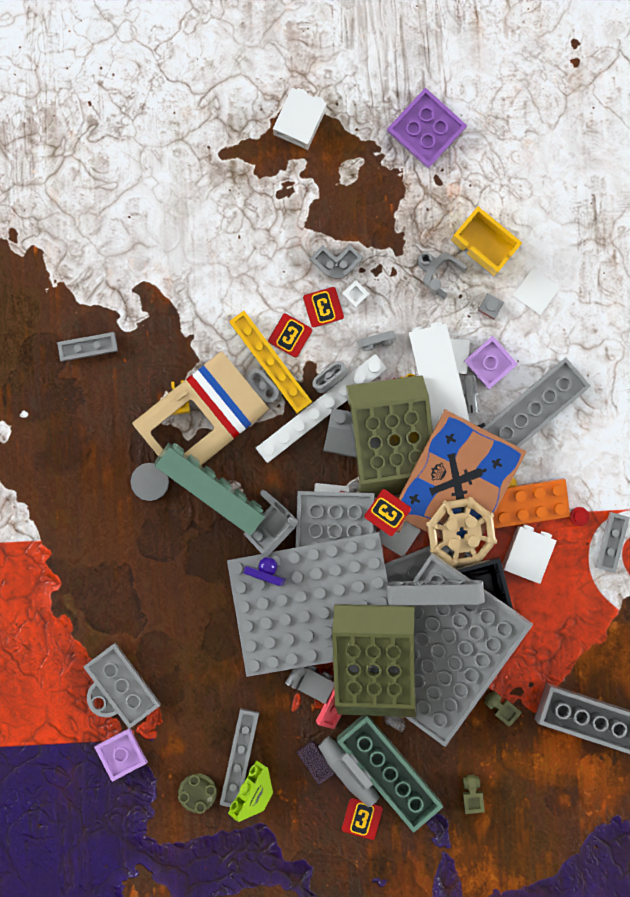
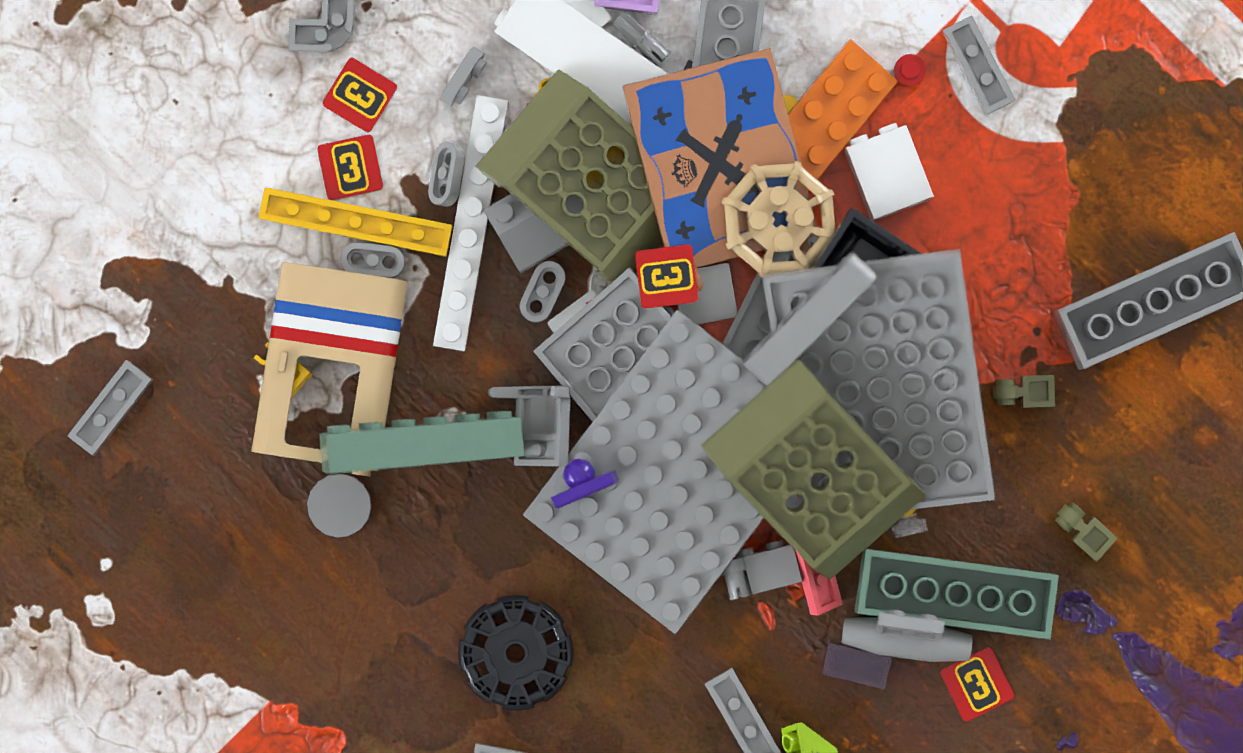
camera: 40 degrees left, 0 degrees up
white plate [342,280,369,308] -> none
none -> black plate [458,595,574,711]
none -> light grey plate [520,261,565,323]

